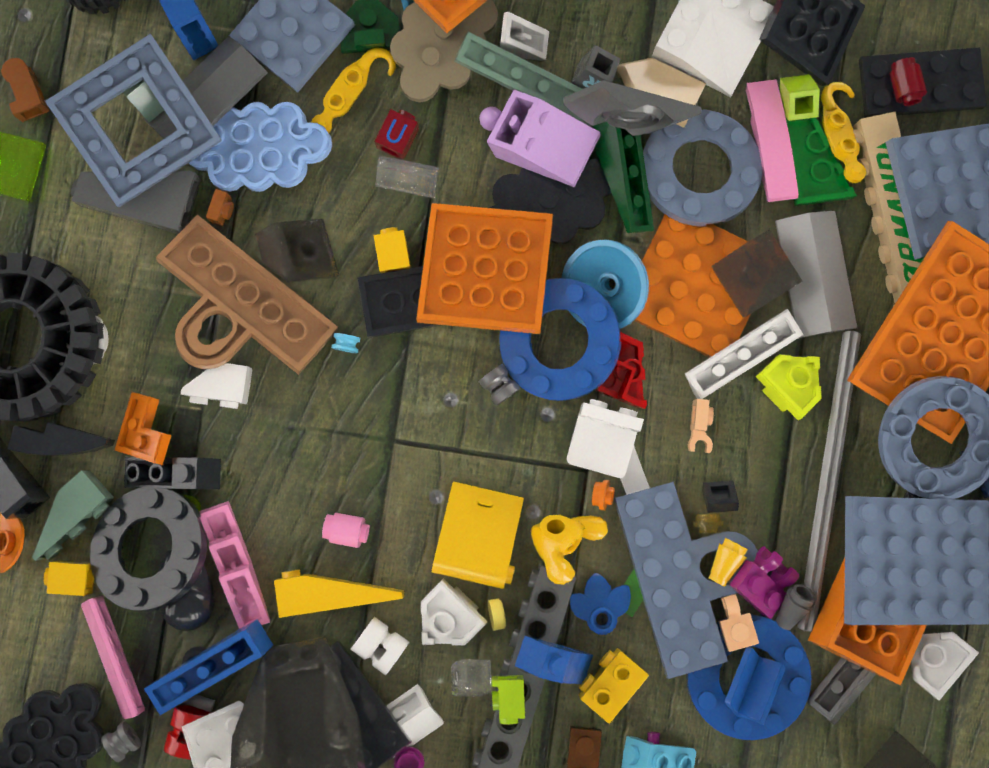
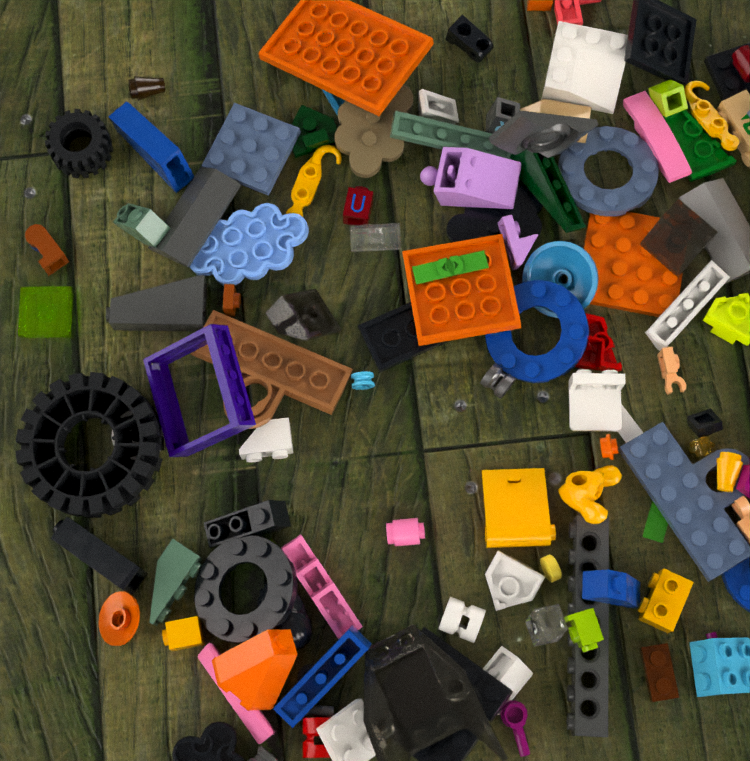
camera: 10 degrees left, 10 degrees down
black slope [7,422,115,456] -> none
sand blue plate [45,34,222,208] -> none
orange tile [115,392,171,465] -> none
yellow slope [274,569,404,618] -> none
yellow brick [373,227,411,273] -> none
blue plate [570,573,631,635] -> none
none -> dark purple window [143,324,256,457]
none -> orange slope [212,629,298,711]
none -> bright green piece [412,250,489,284]
none -> lavender slope [498,215,538,271]

